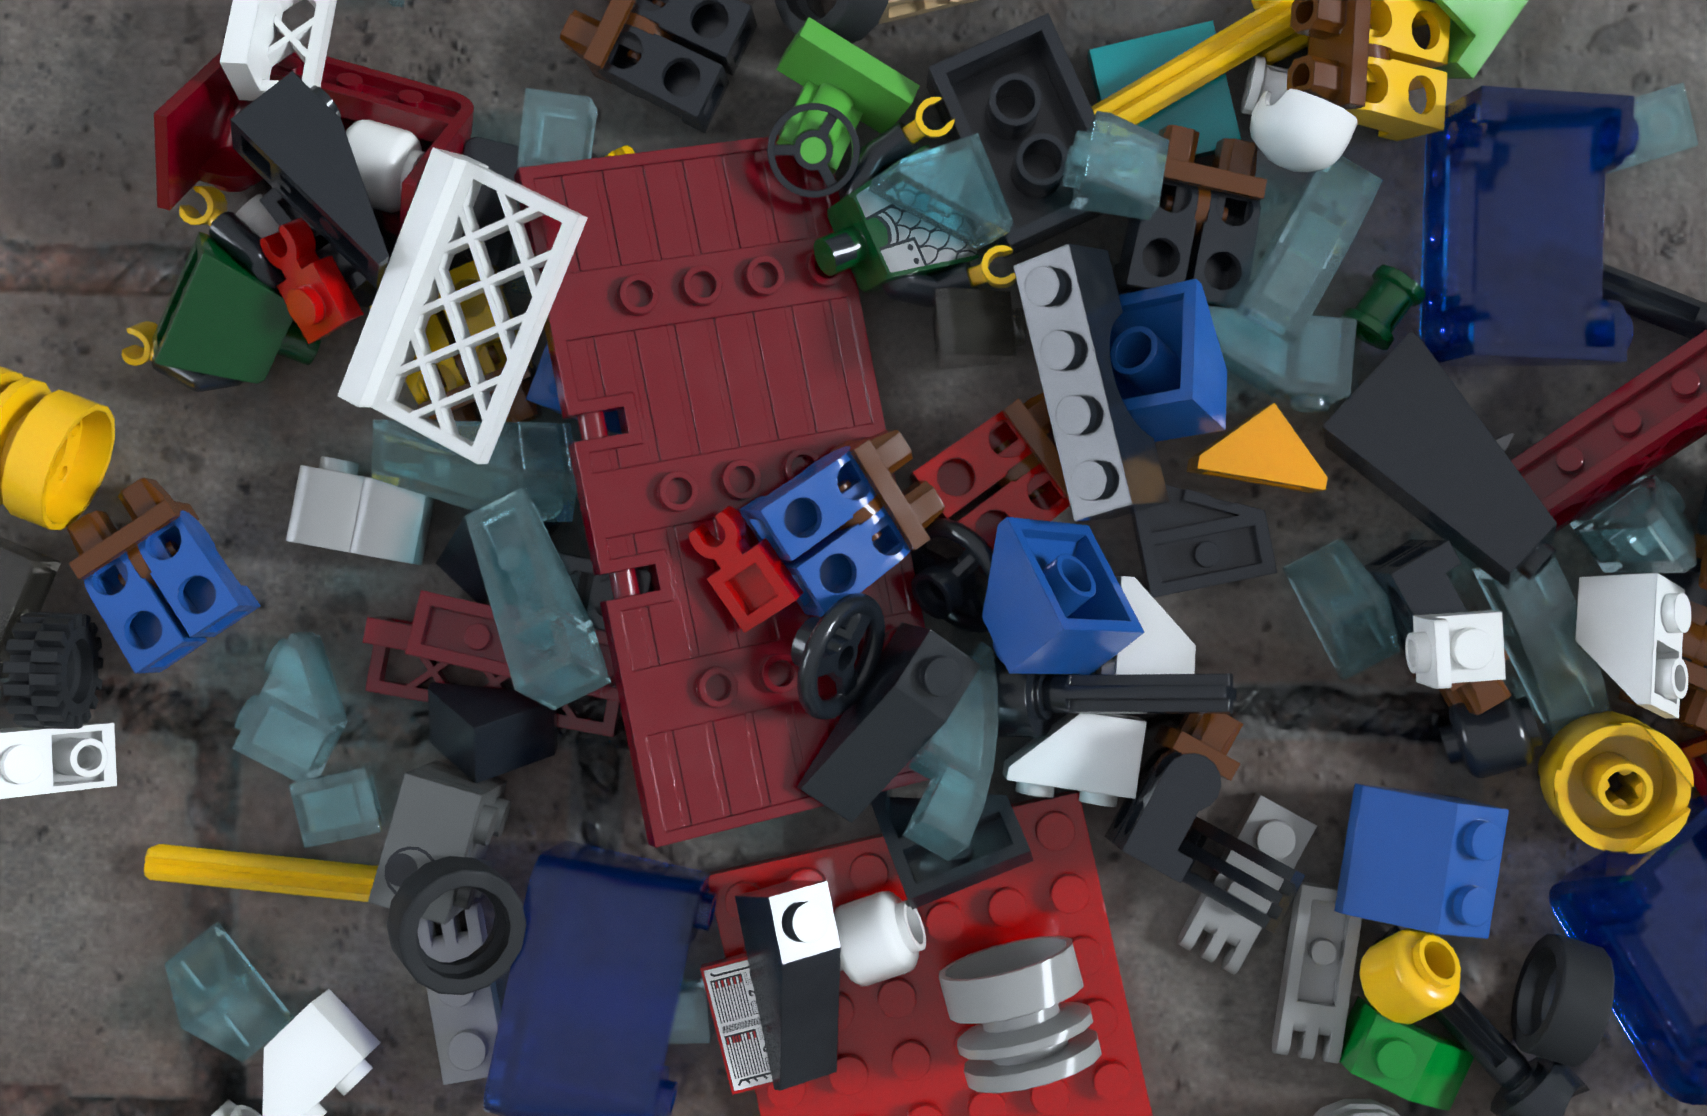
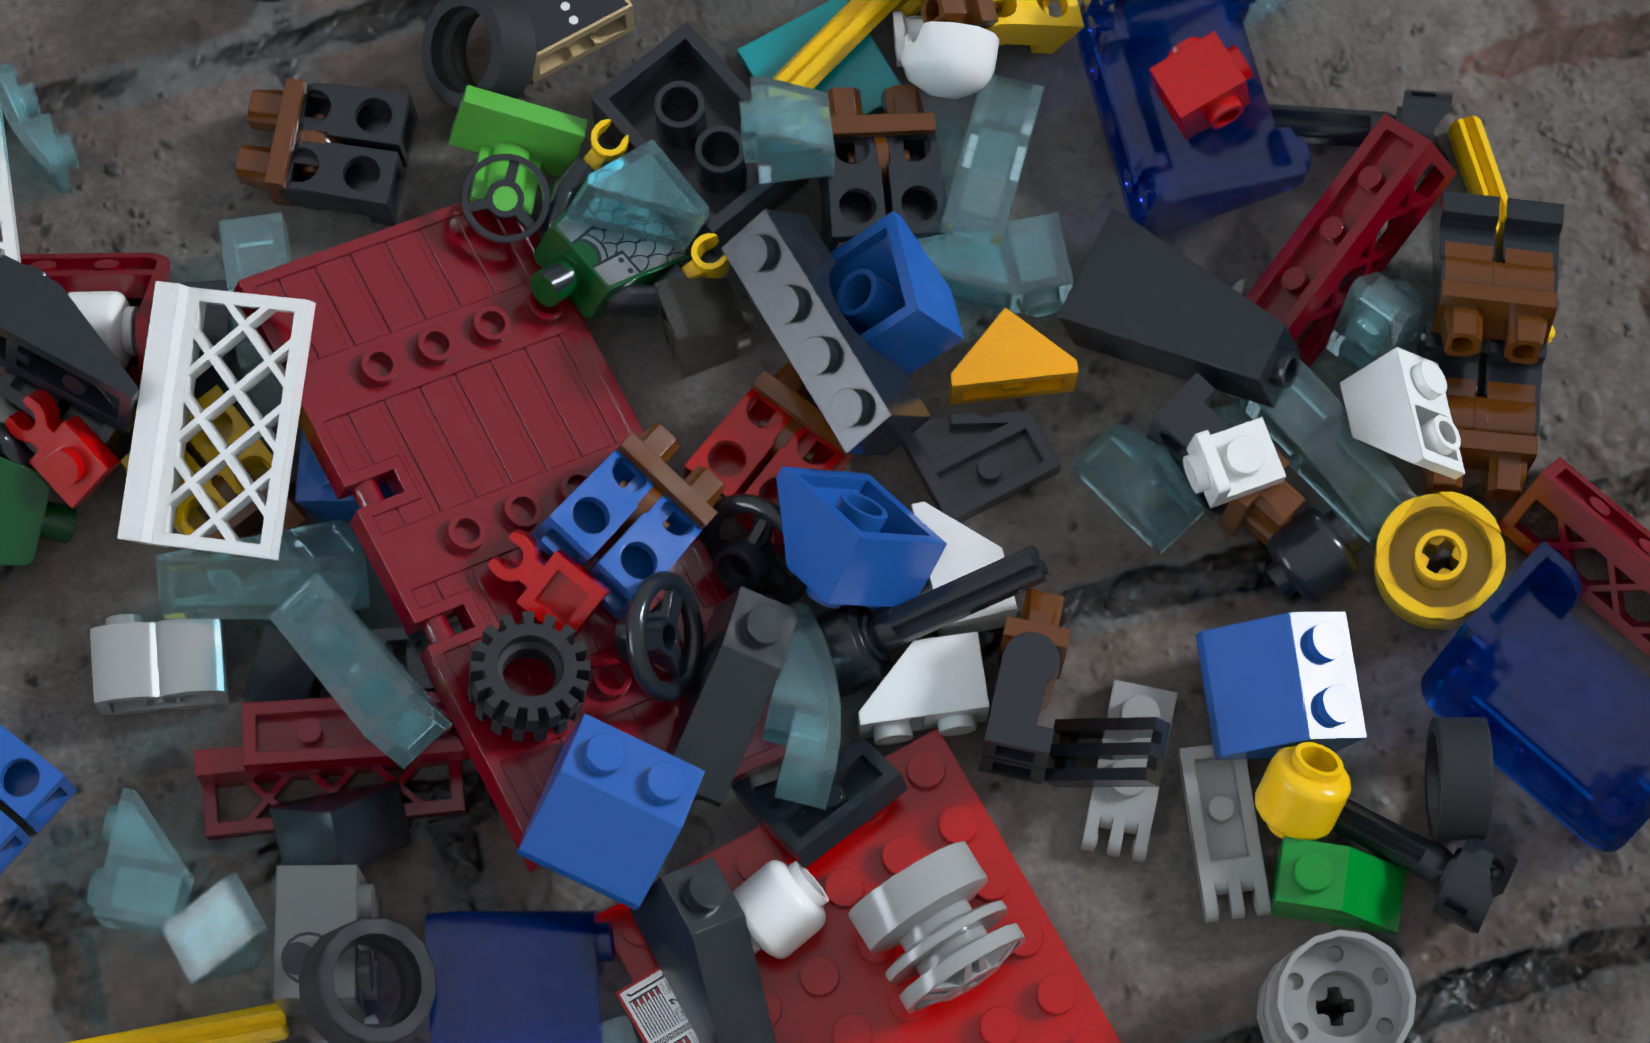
camera: 10 degrees left, 15 degrees down
dark green bush [1340,264,1426,350] -> none
none -> black tyre [467,611,591,742]
none -> blue slope [516,714,705,910]
none -> red brick [1149,30,1253,140]

